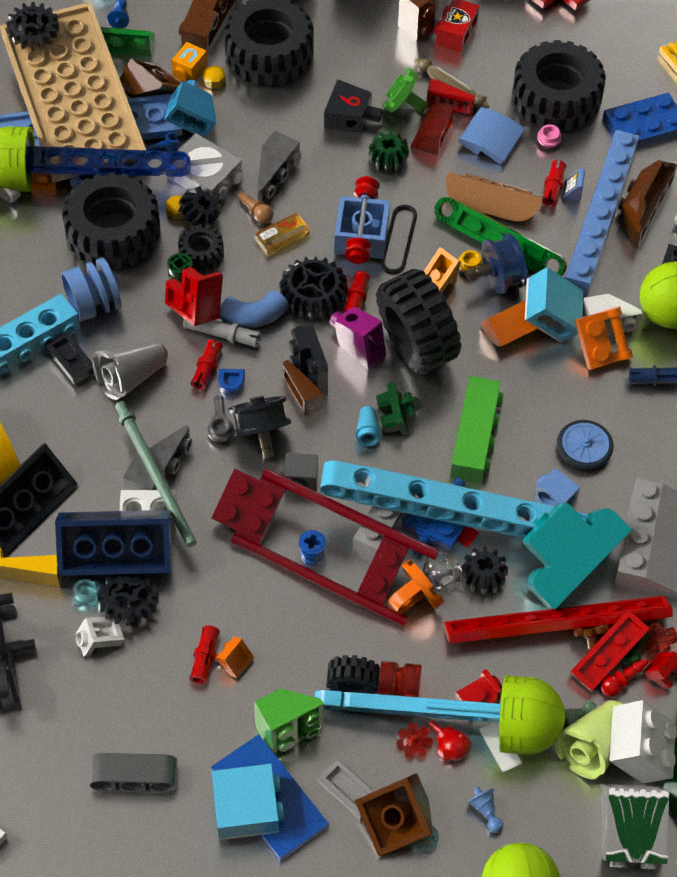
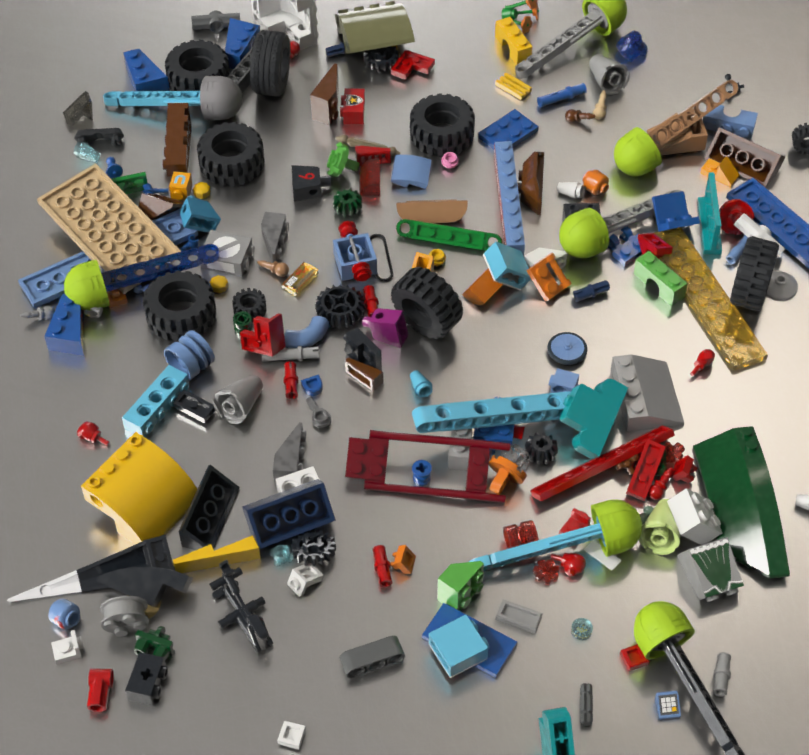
camera: 20 degrees left, 5 degrees down
black gear [6,2,60,51] -> none
sand green bar [115,401,197,548] -> none
black gear [178,186,221,228] -> none
black wheel [228,396,292,459] -> none
dark grey brick [279,453,318,492] -> none
black tyre [326,655,380,694] -> none
reddish brown slope [354,773,433,857] -> none
dark green hips [376,382,422,436] -> none
bright green brick [450,376,504,484] -> none
dark blue wheel [465,233,528,294] -> none
medium blue piece [467,787,504,833] -> none
red pin [542,160,567,207] -> none
medium blue slope [562,168,585,203] -> none
none -> blue hand [143,183,168,194]

